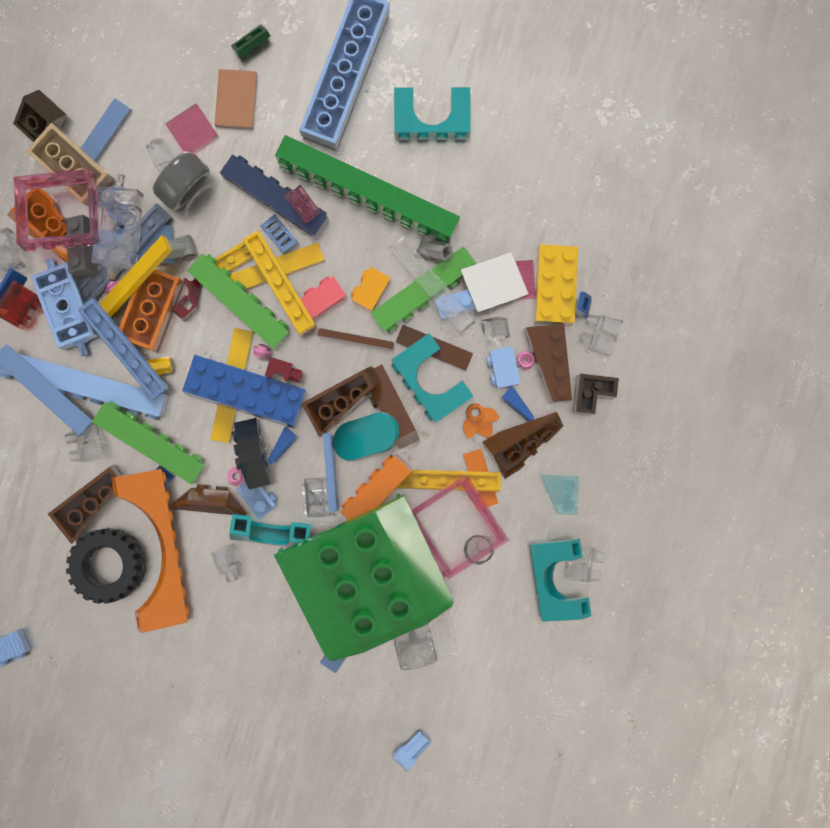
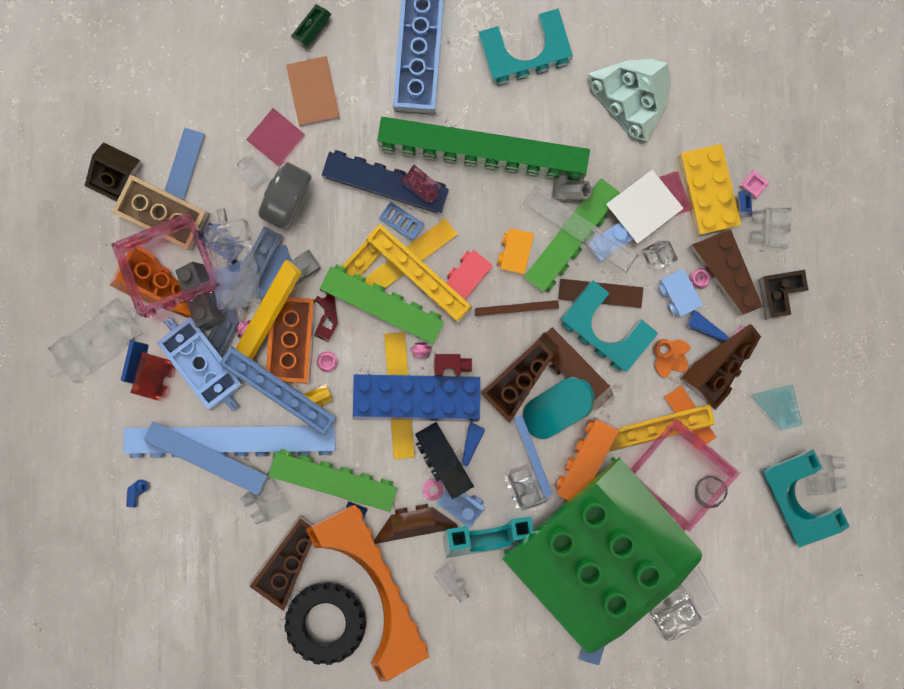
camera: 15 degrees left, 0 degrees up
none -> bright pink plate [317,351,338,372]
none -> light aqua brick [588,59,671,141]
none -> bright pink tile [739,170,770,199]

